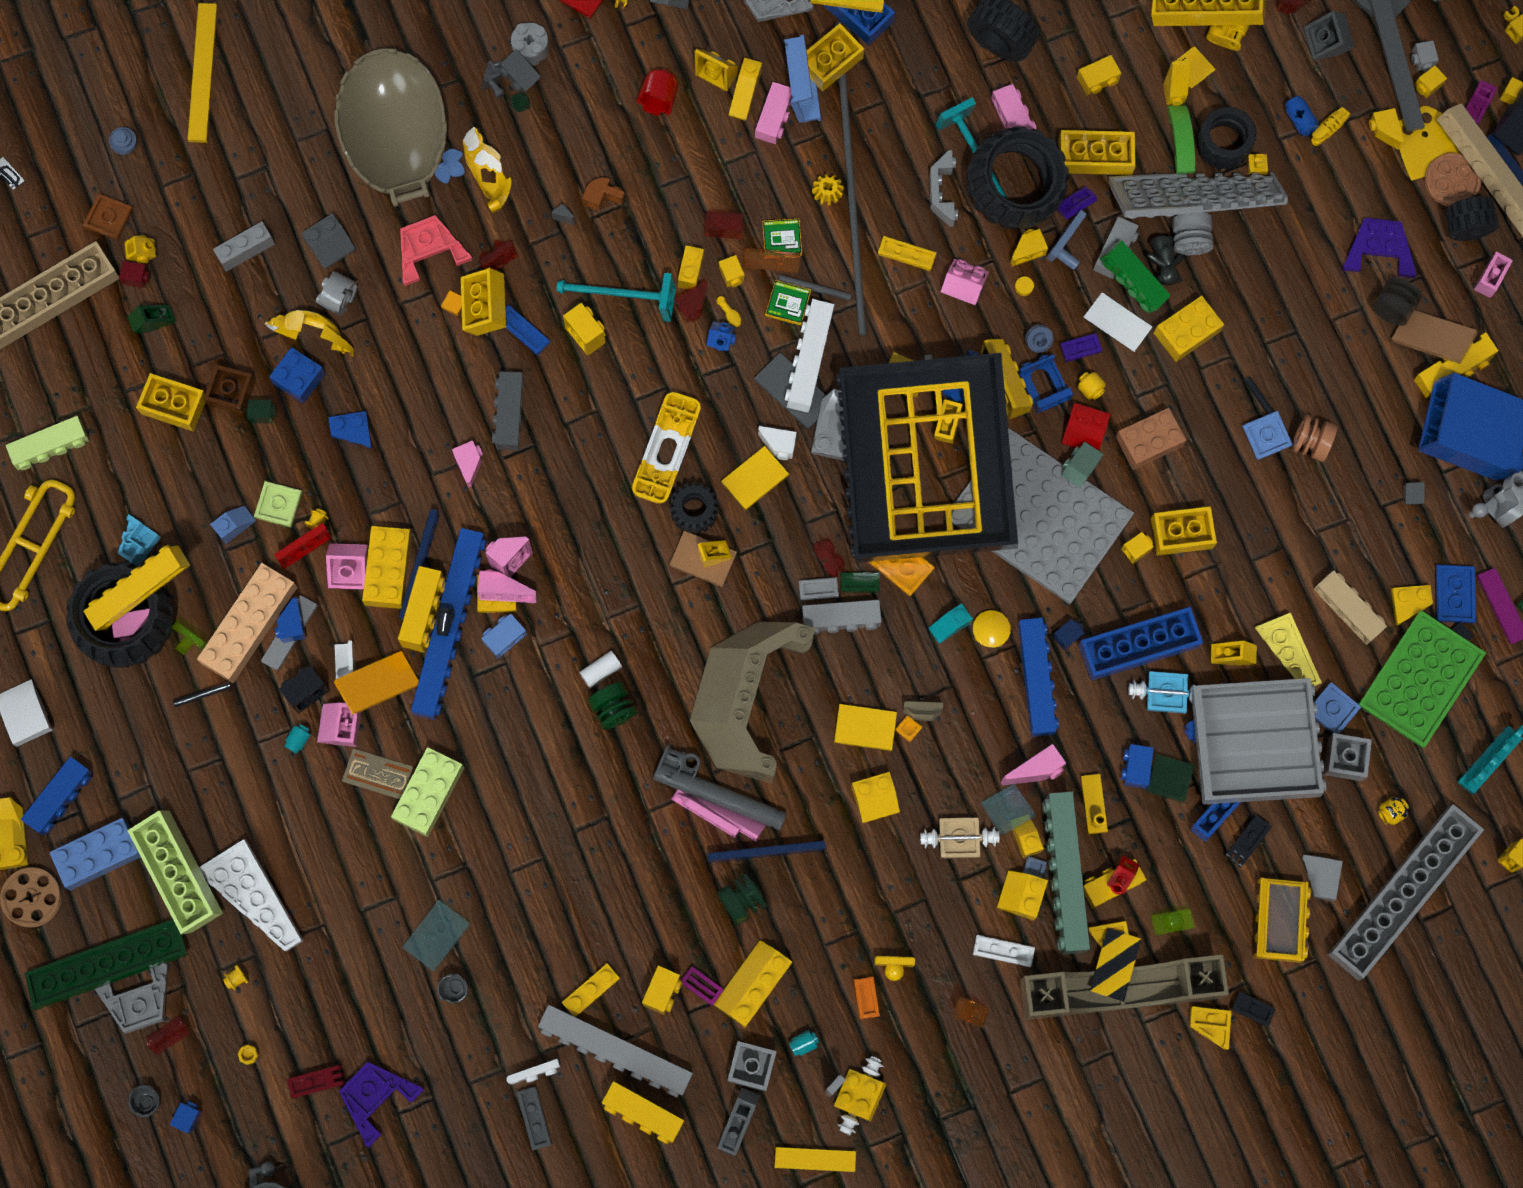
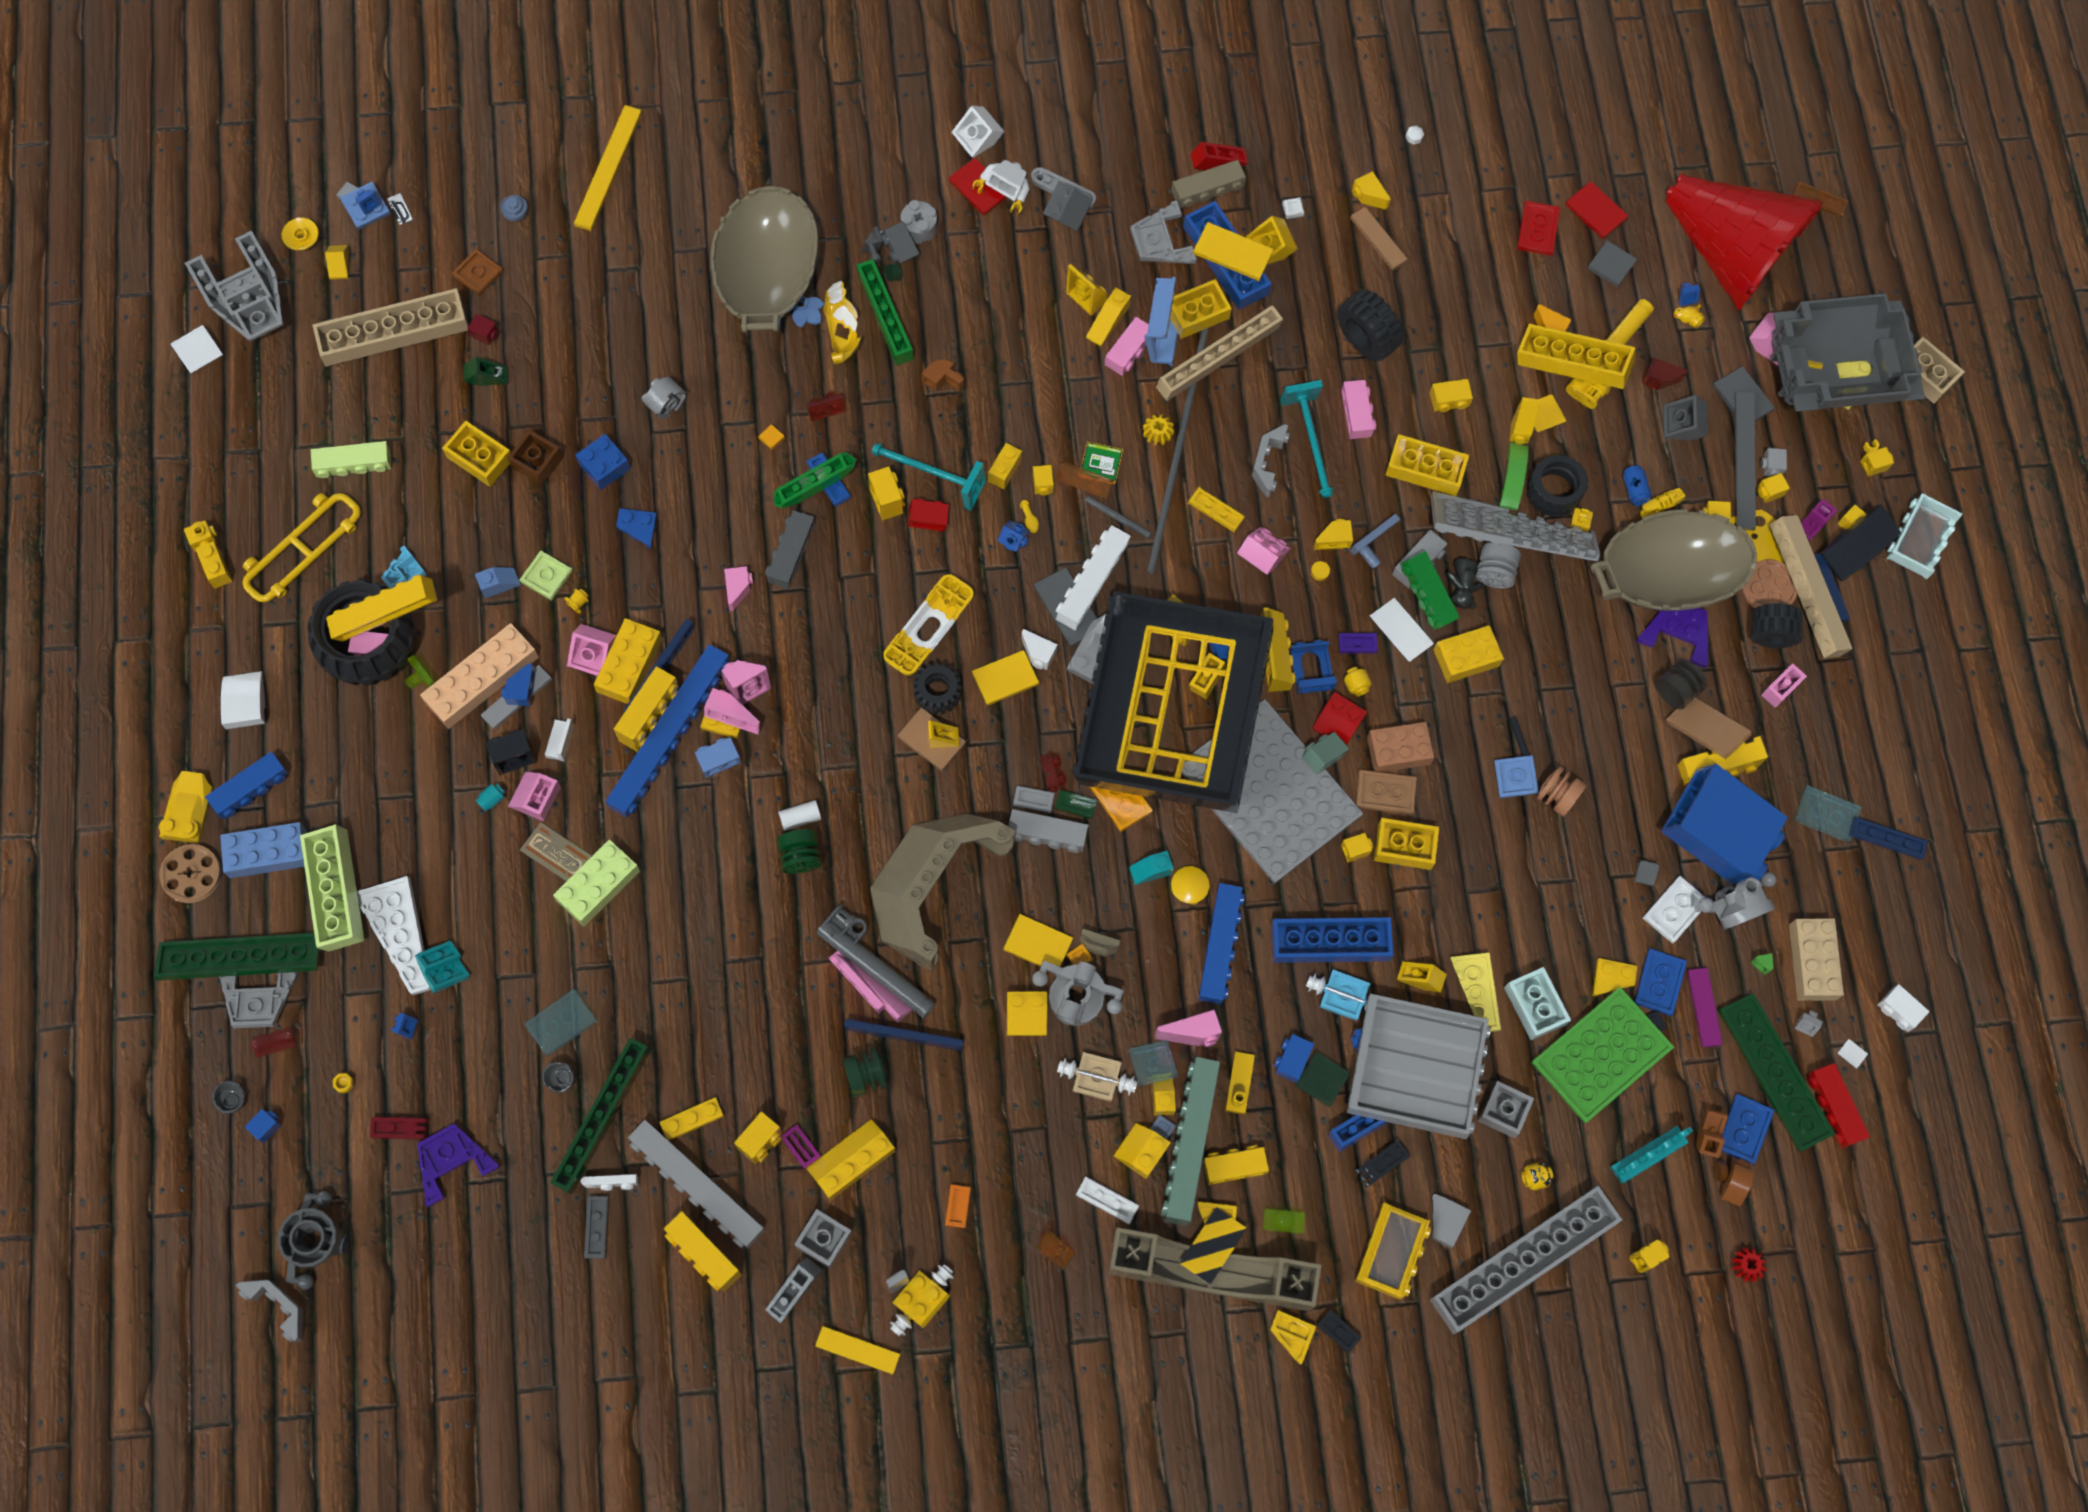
camera: 15 degrees right, 5 degrees down
yellow brick [124,235,156,264] -> none
black bar [173,681,231,708] -> none
light grey brick [213,222,275,272] -> none
yellow brick [223,965,249,990] -> none
clear green brick [247,400,277,424] -> none
yellow animal [265,310,354,356] -> none
red tile [274,523,332,569] -> none
dark grey slope [301,213,356,270] -> none
light orange tile [334,651,419,715] -> none
coral wing [400,215,472,286] -> none
black cone [436,608,455,636] -> none
yellow brick [461,268,506,336] -> none
dark grey slope [552,204,575,225] -> none
red cylinder [637,69,679,116] -> none
clear red slope [674,280,708,324] -> none
clear red brick [705,211,743,239] -> none
tile [765,280,811,326] -> none
teal brick [788,1030,819,1057] -> none
yellow tile [874,956,915,981] -> none
black tyre [967,126,1069,229] -> none
sand blue plate [1025,325,1054,352] -> none
dark blue brick [1052,619,1084,651] -> none
dark purple plate [1057,186,1097,219] -> none
red bracket [1107,856,1140,894] -> none
tan brick [1313,571,1387,645] -> none
medium blue plate [1314,682,1361,734] -> none
none -> blue tile [391,1013,418,1039]
none -> teal slope [415,941,470,993]
none -> dark green brick [550,1038,650,1195]
none -> green brick [773,452,856,508]
none -> green brick [856,259,913,366]
none -> red brick [907,498,949,532]
none -> light grey piece [1032,961,1124,1026]
none -> tan brick [1156,305,1283,401]
none -> medium nougat tile [1356,770,1417,815]
none -> light aqua brick [1504,967,1571,1041]
none -> dark tan windscreen [1590,509,1757,612]
none -> white tile [1643,876,1706,944]

